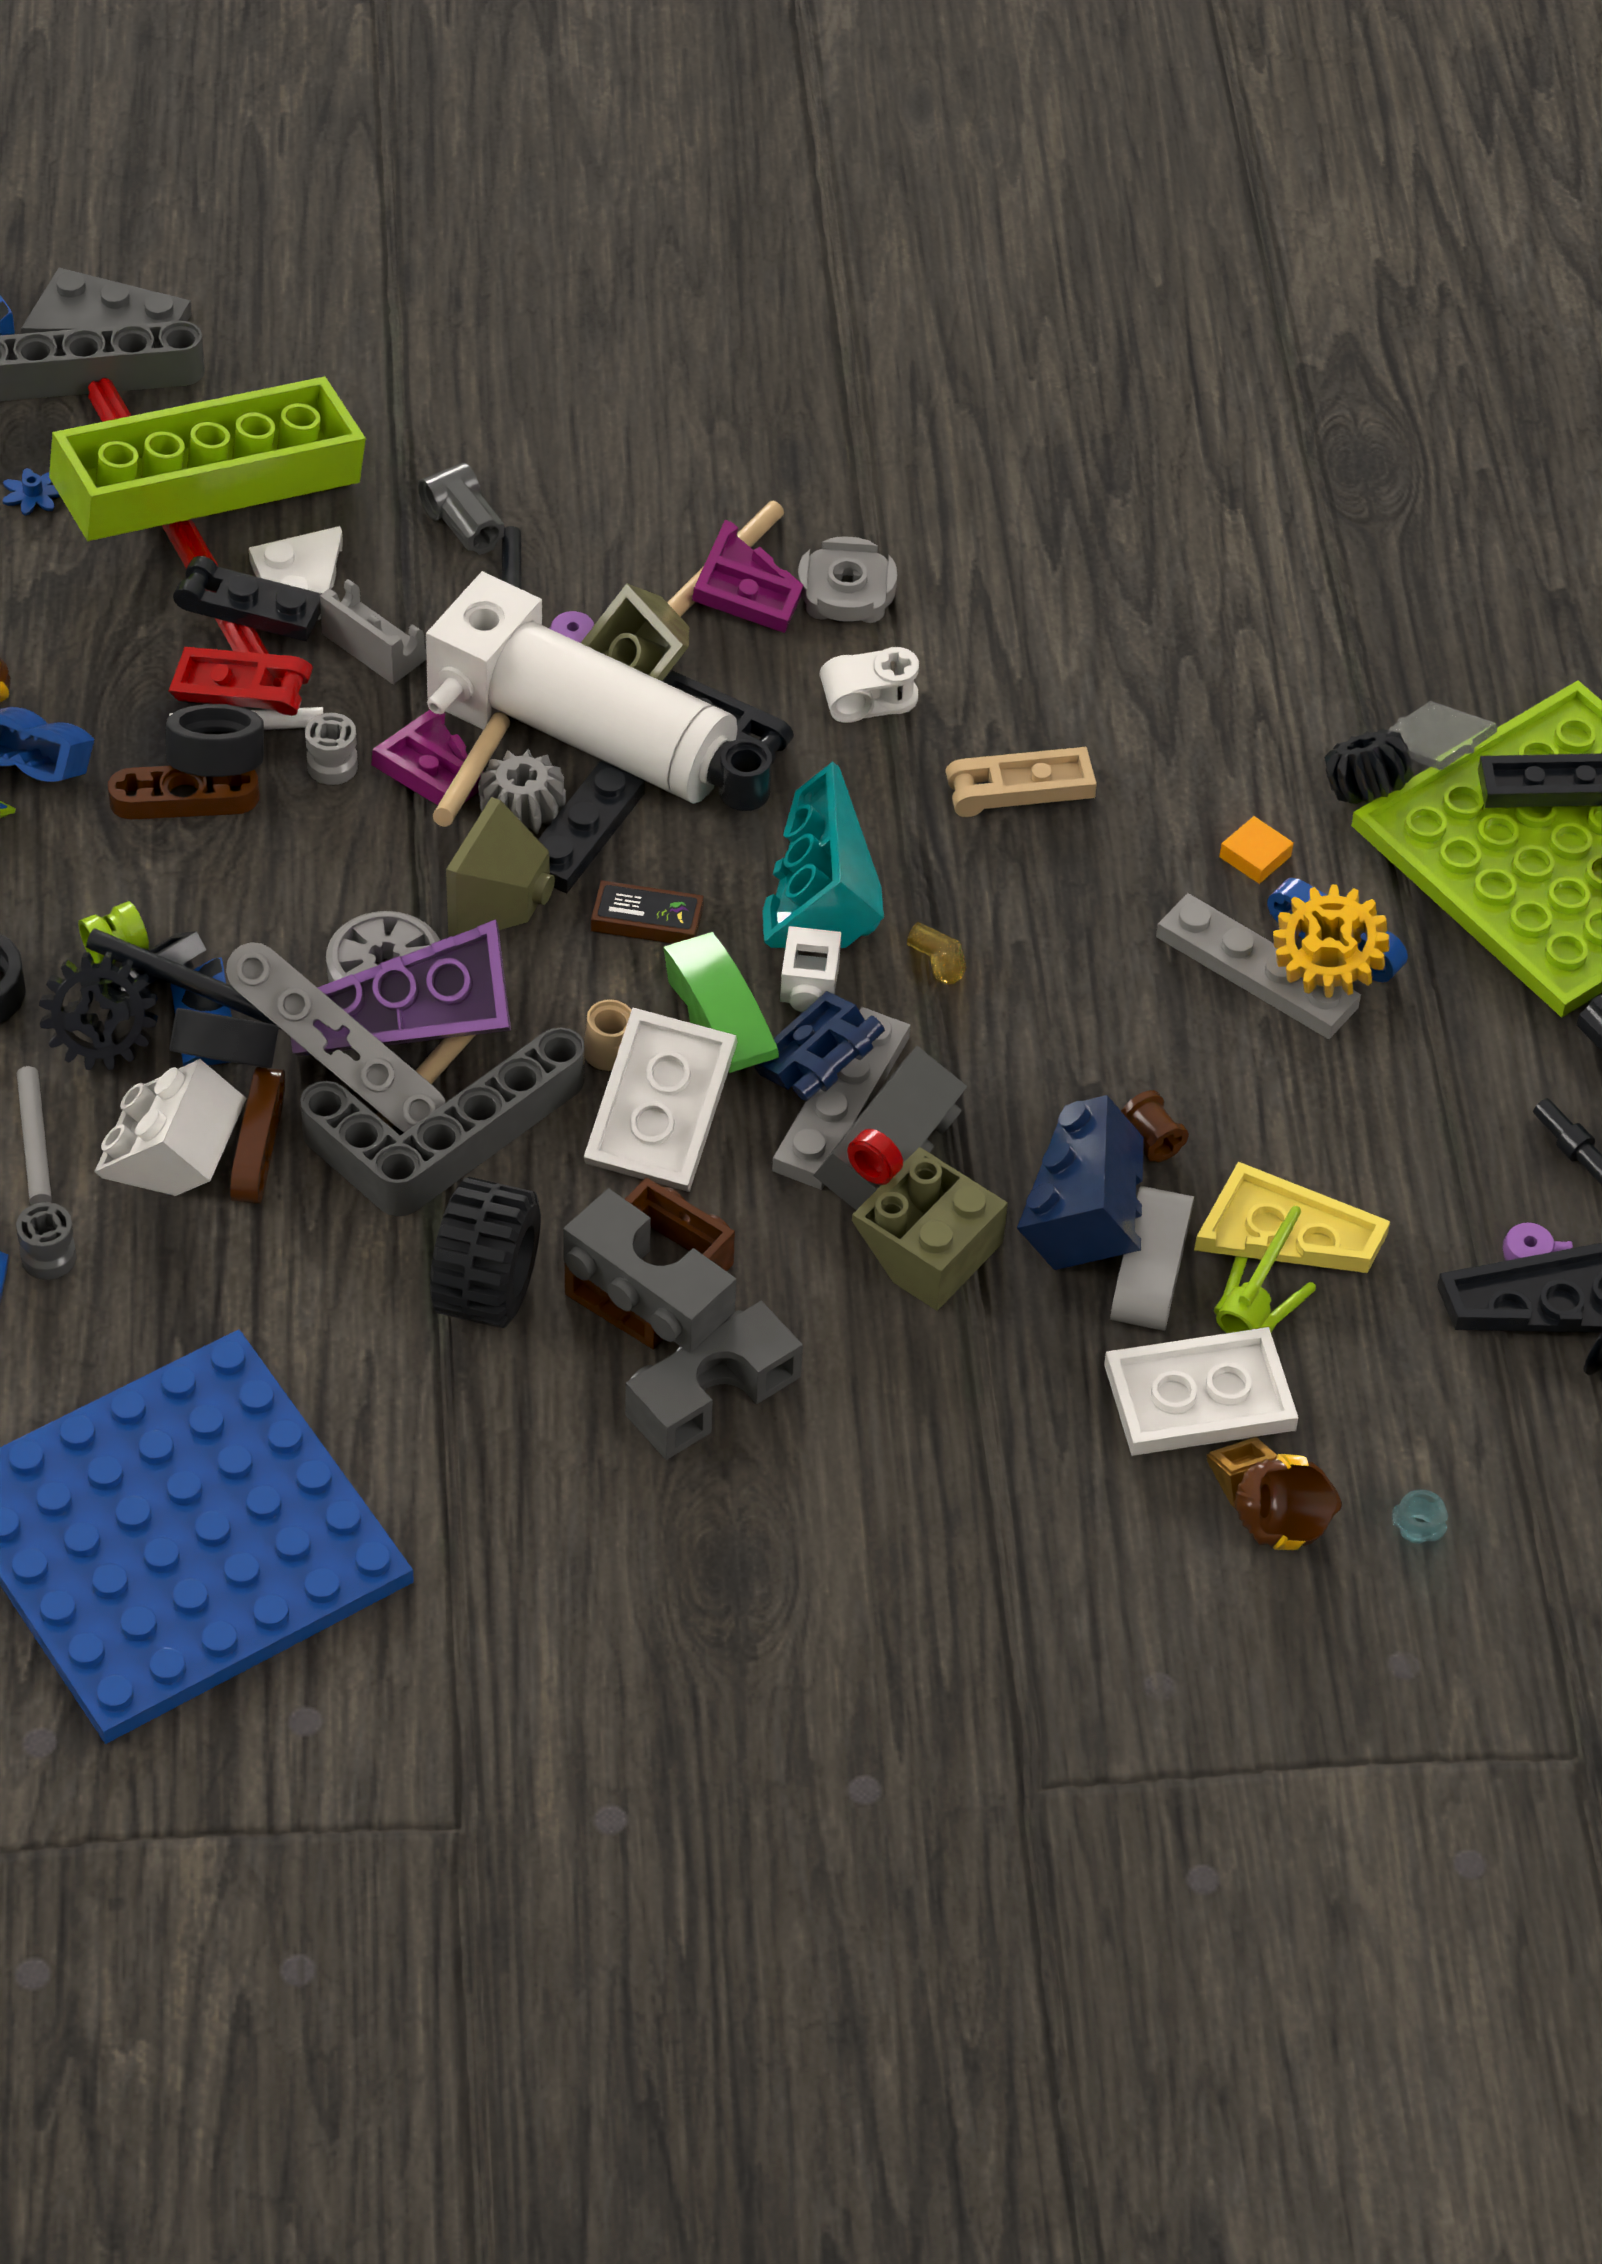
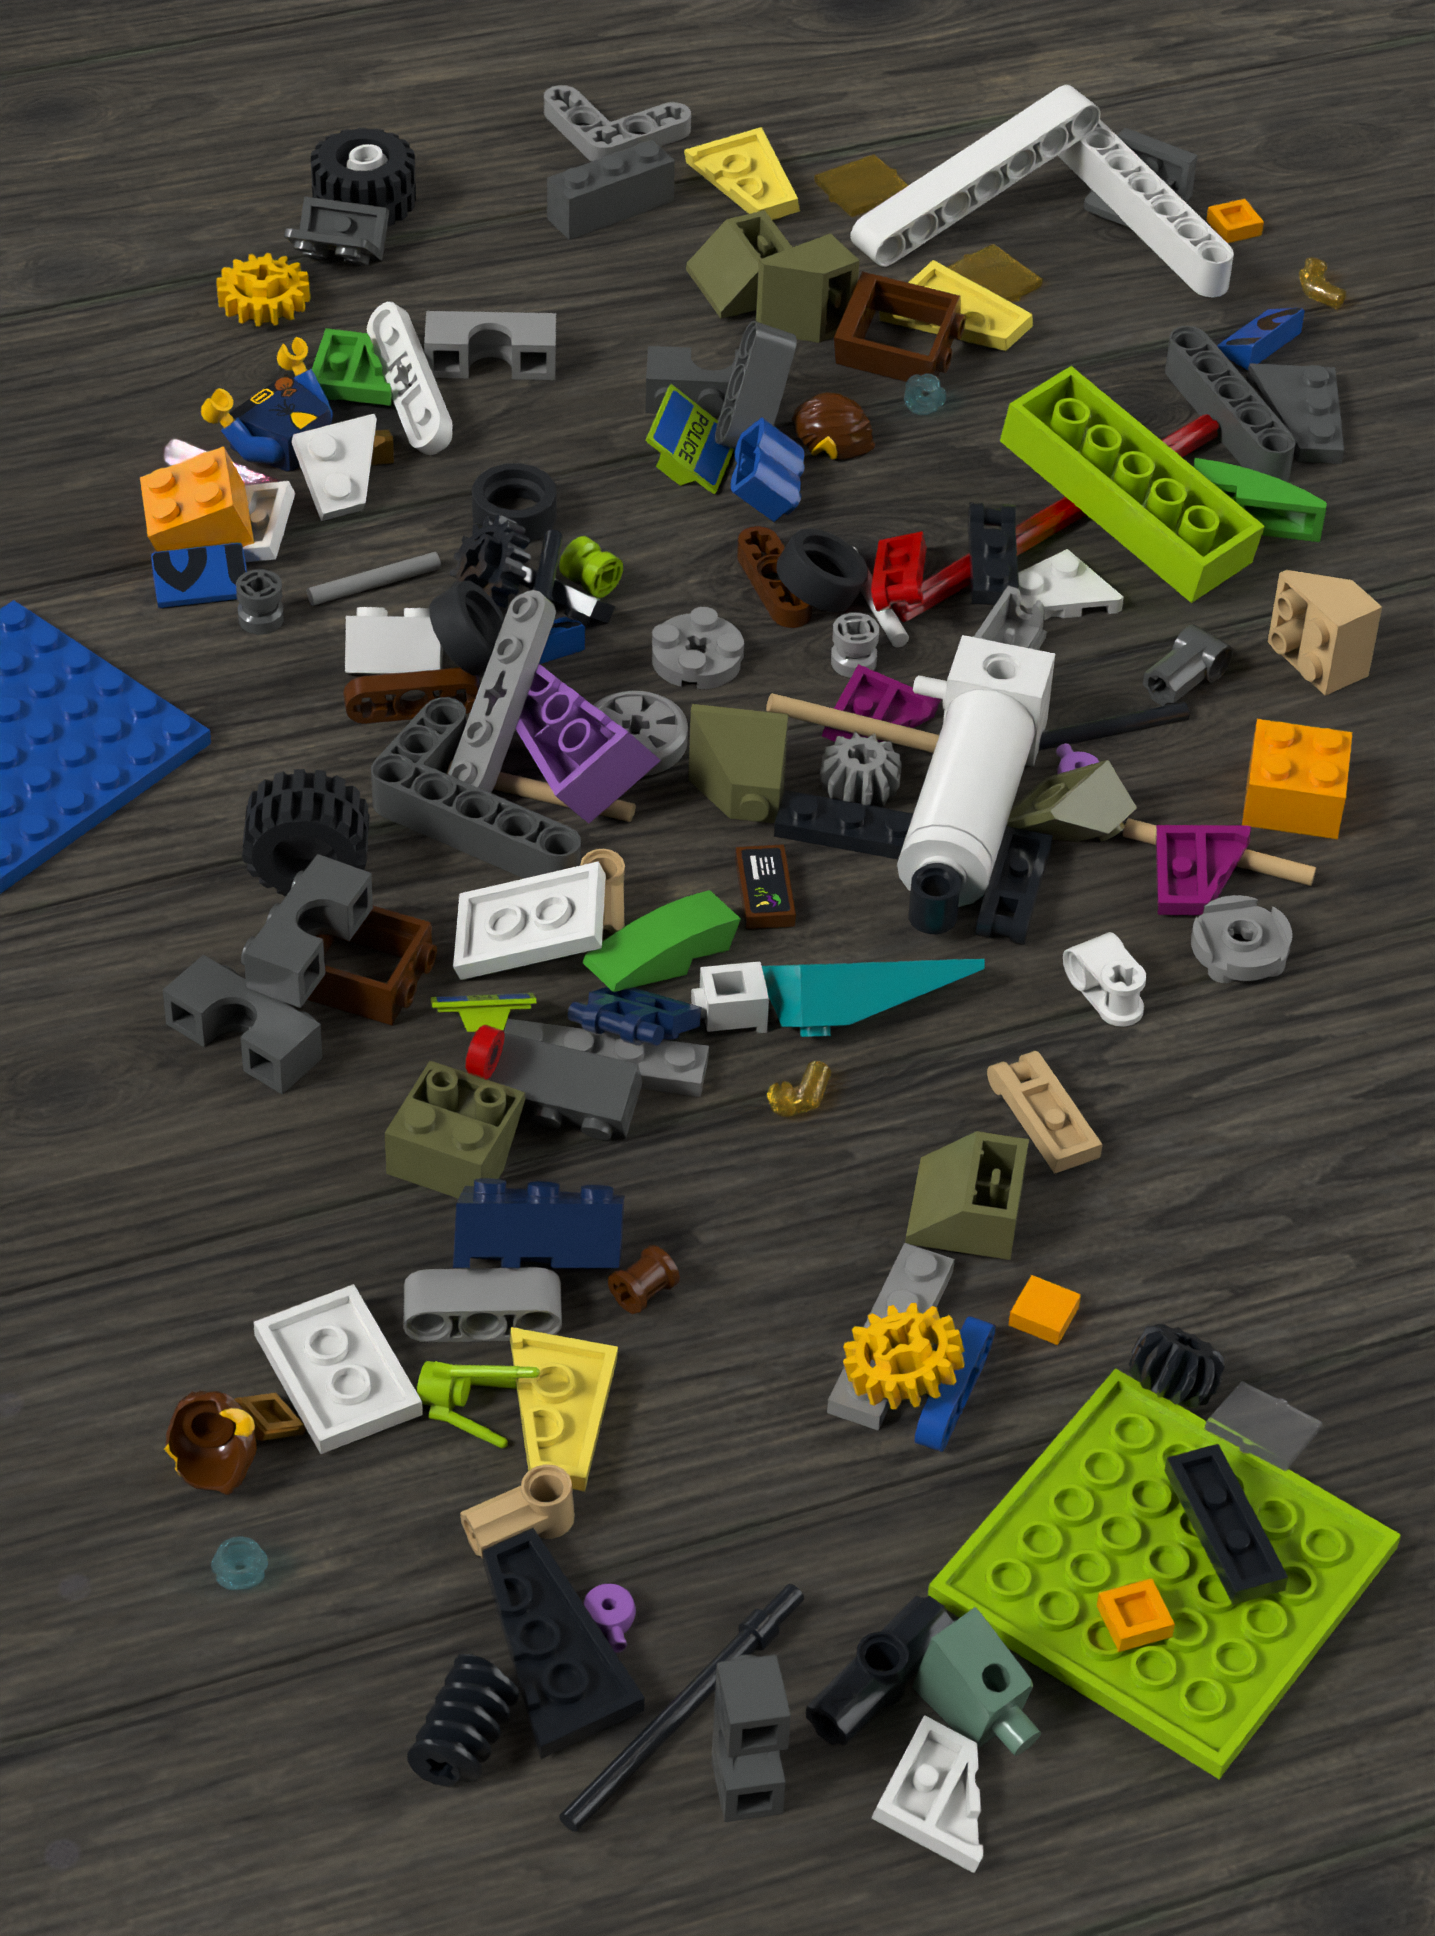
camera: 75 degrees right, 5 degrees down
none -> lime piece [431,993,536,1032]
none -> tan piece [460,1464,575,1559]
none -> light grey plate [652,607,744,689]
none -> olive slope [905,1131,1029,1260]
none -> bright green slope [1194,458,1327,542]
none -> light orange piece [1242,719,1353,839]
none -> tan slope [1268,570,1382,696]

